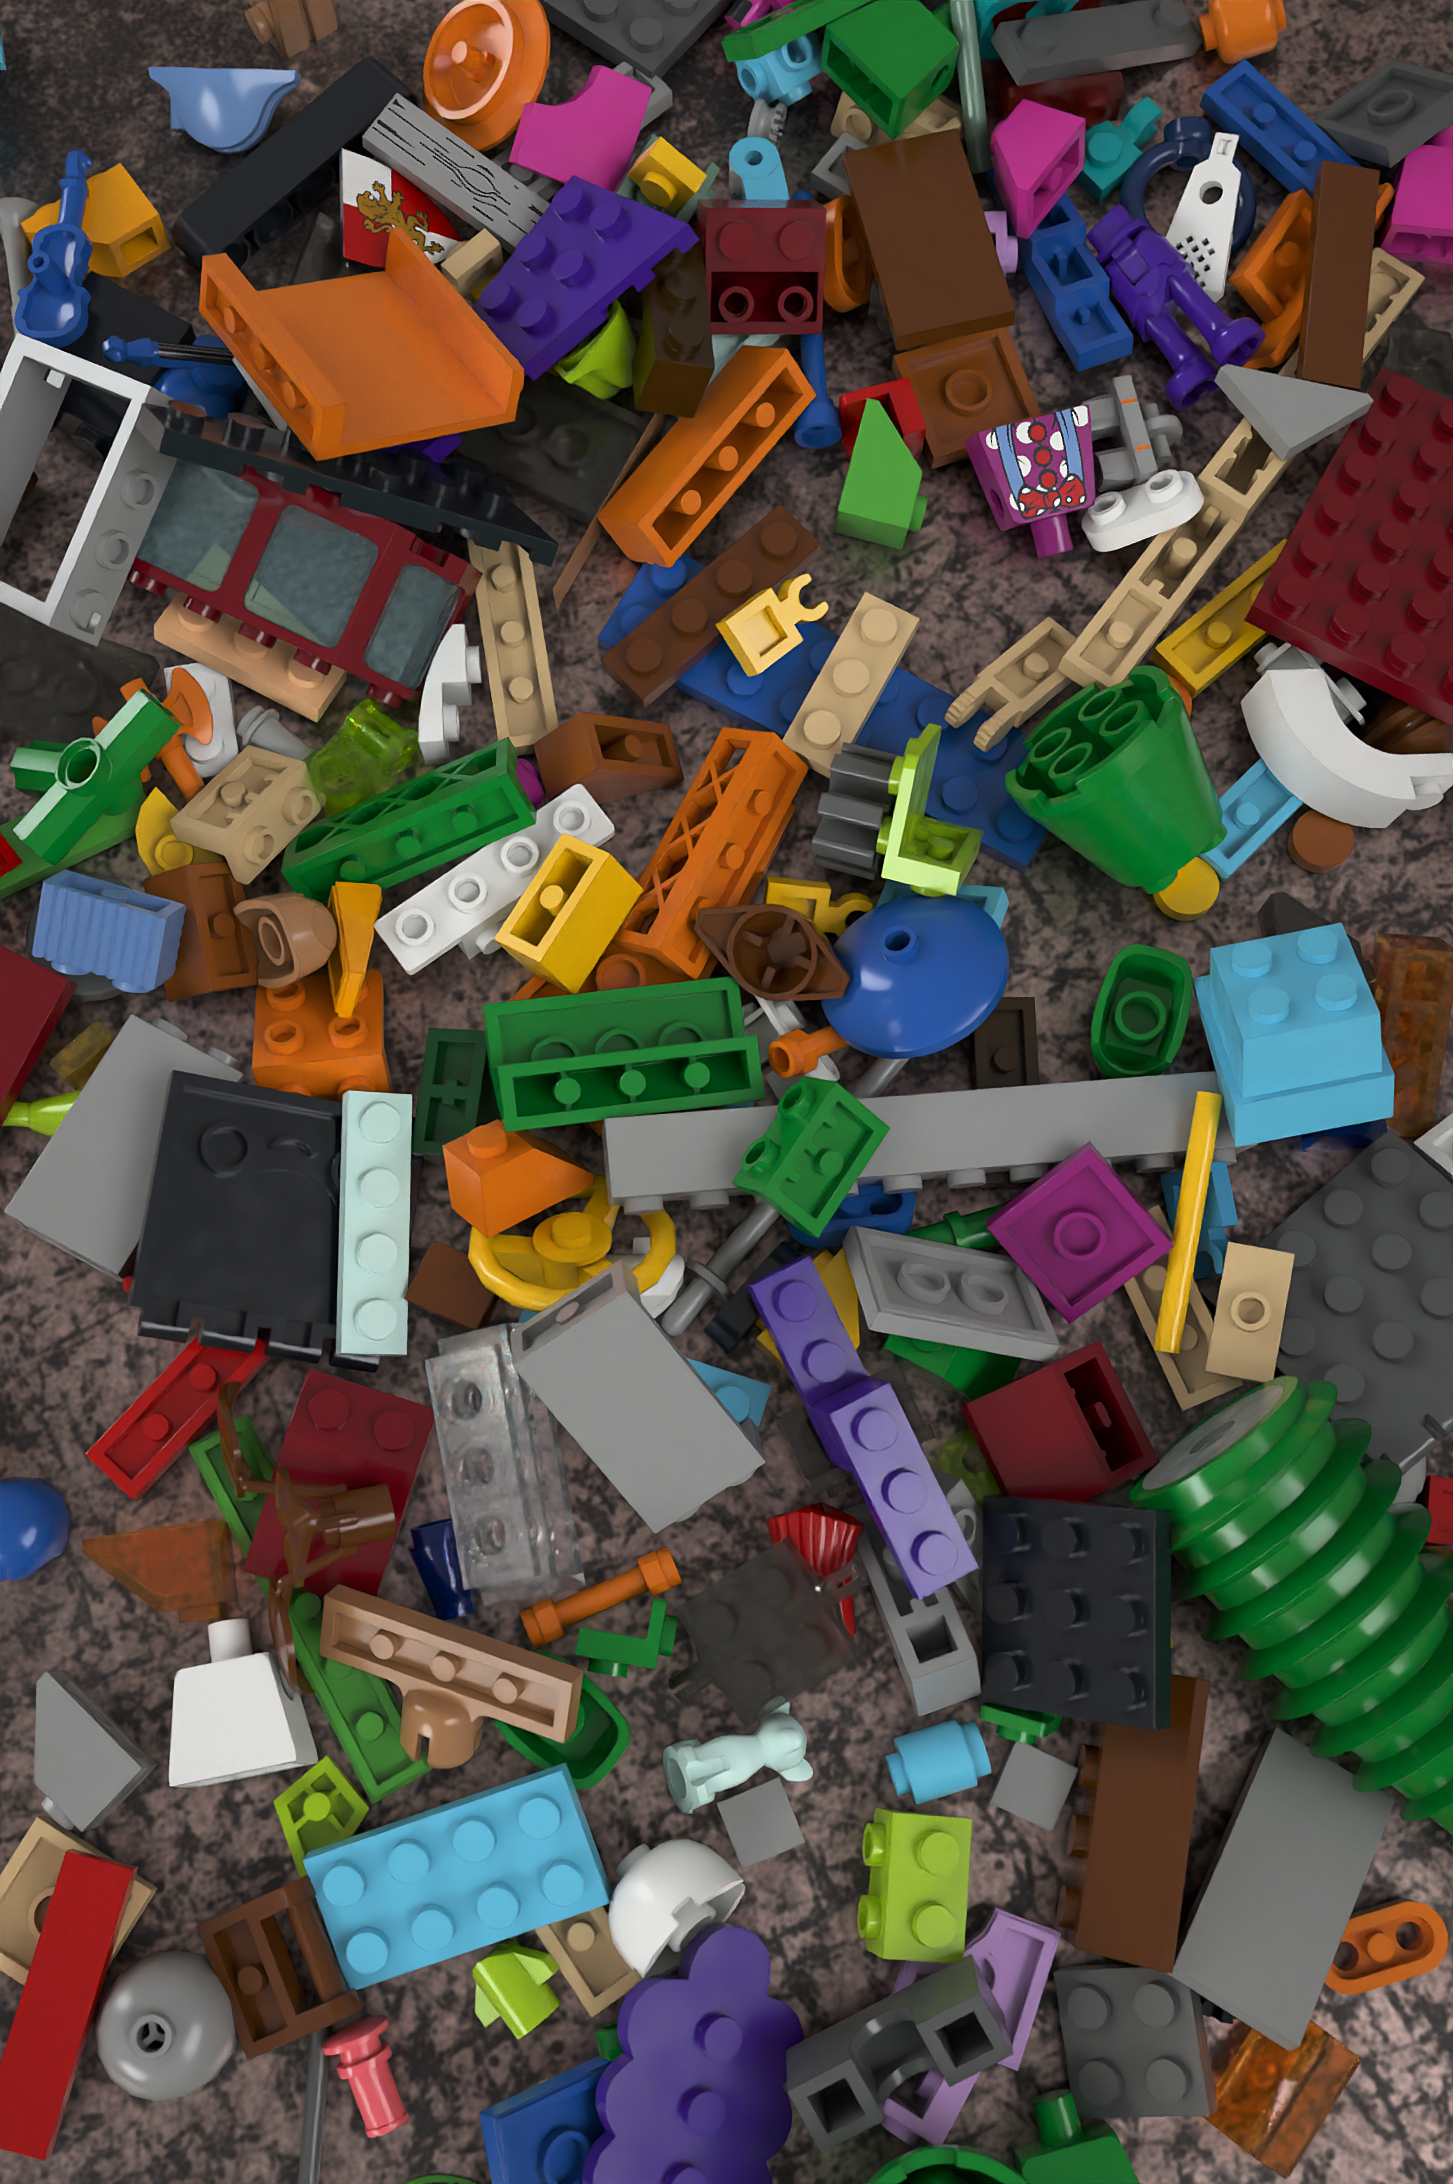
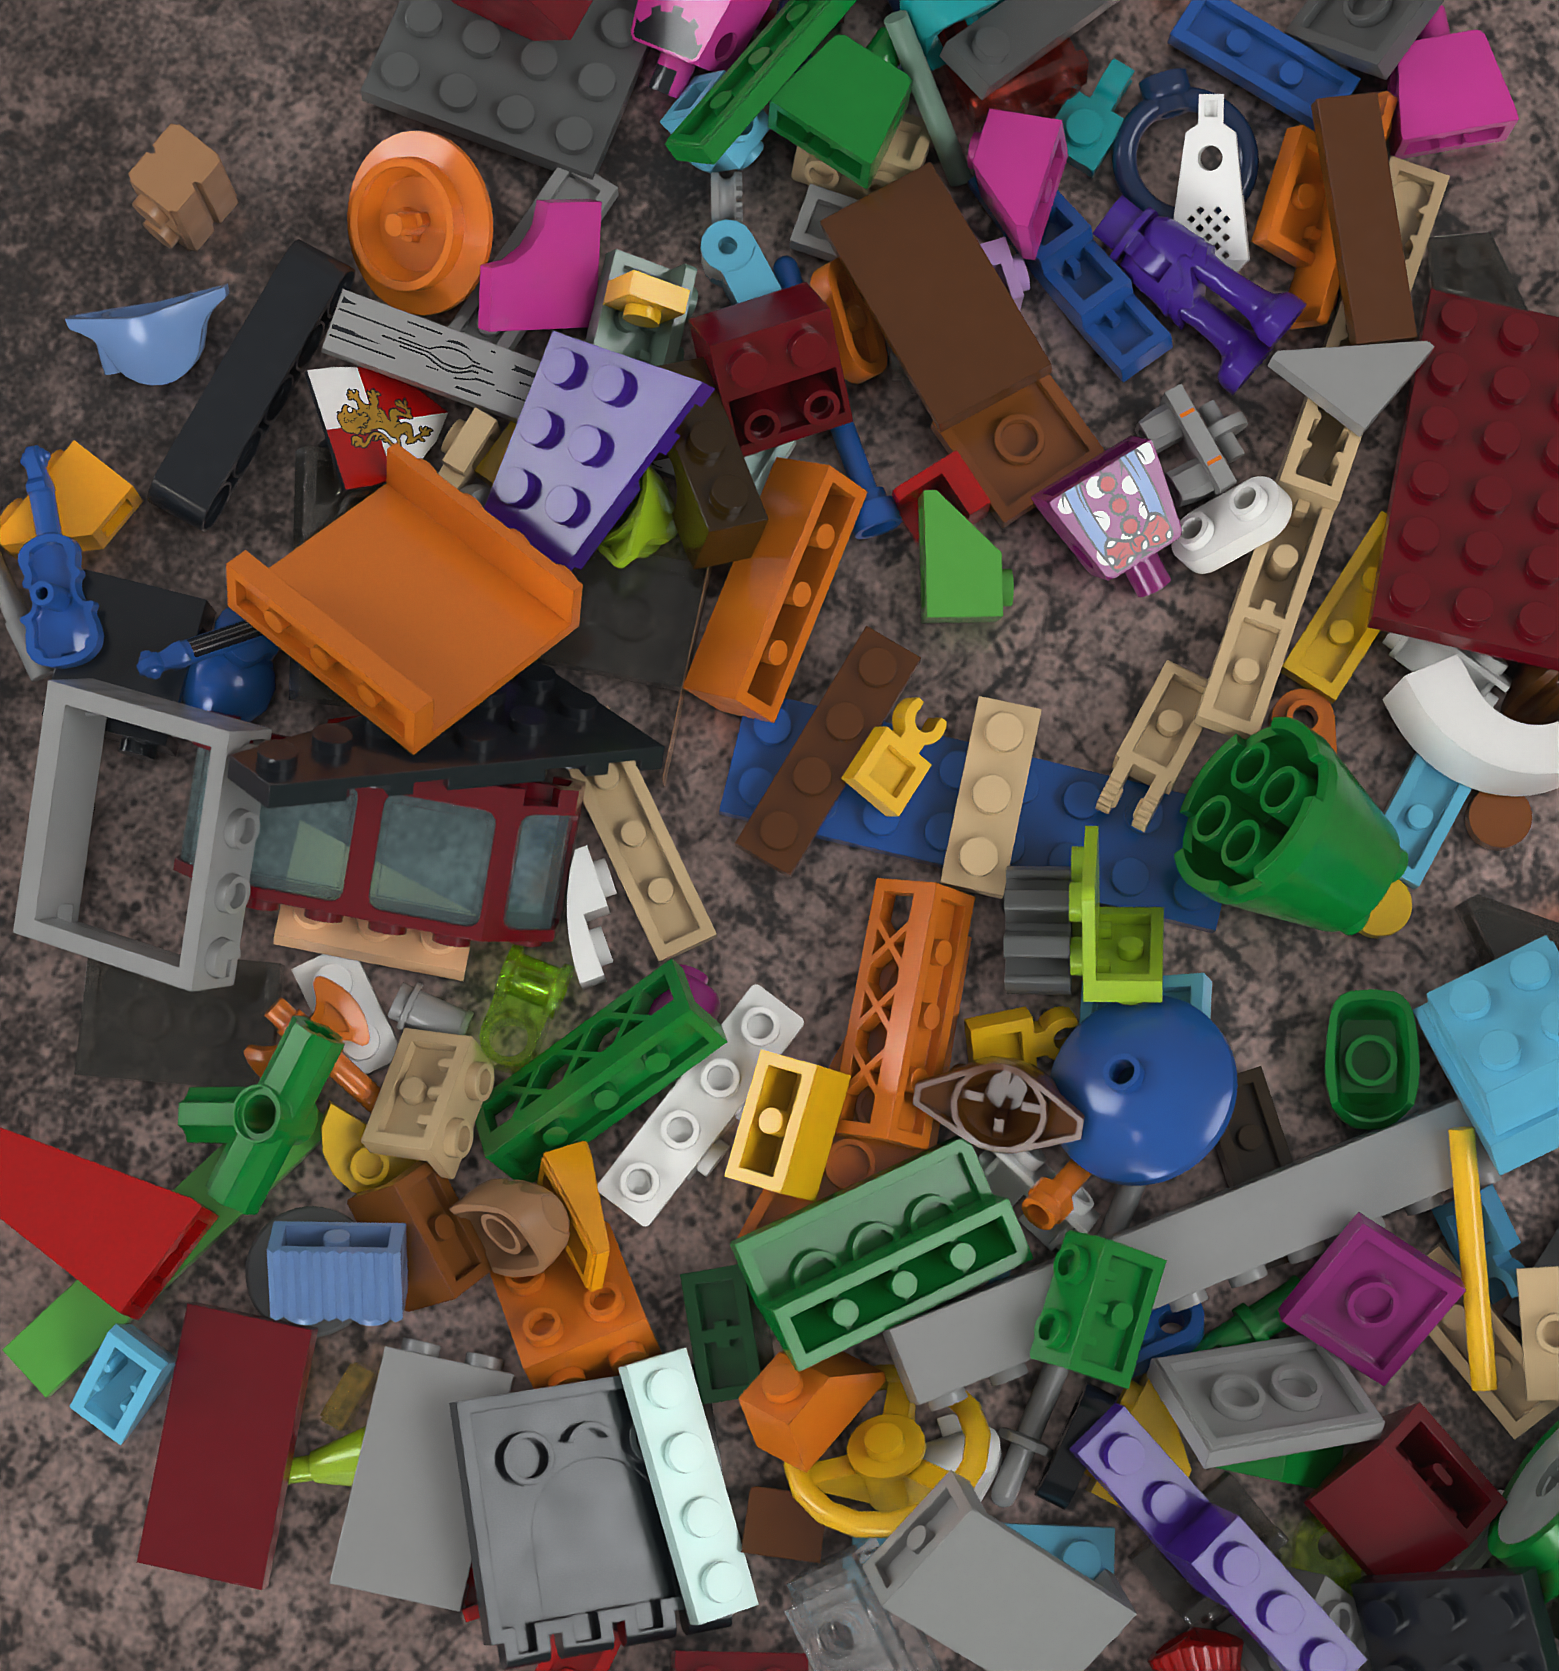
camera: 15 degrees left, 5 degrees up
dark orange slope [533,711,685,804] -> none

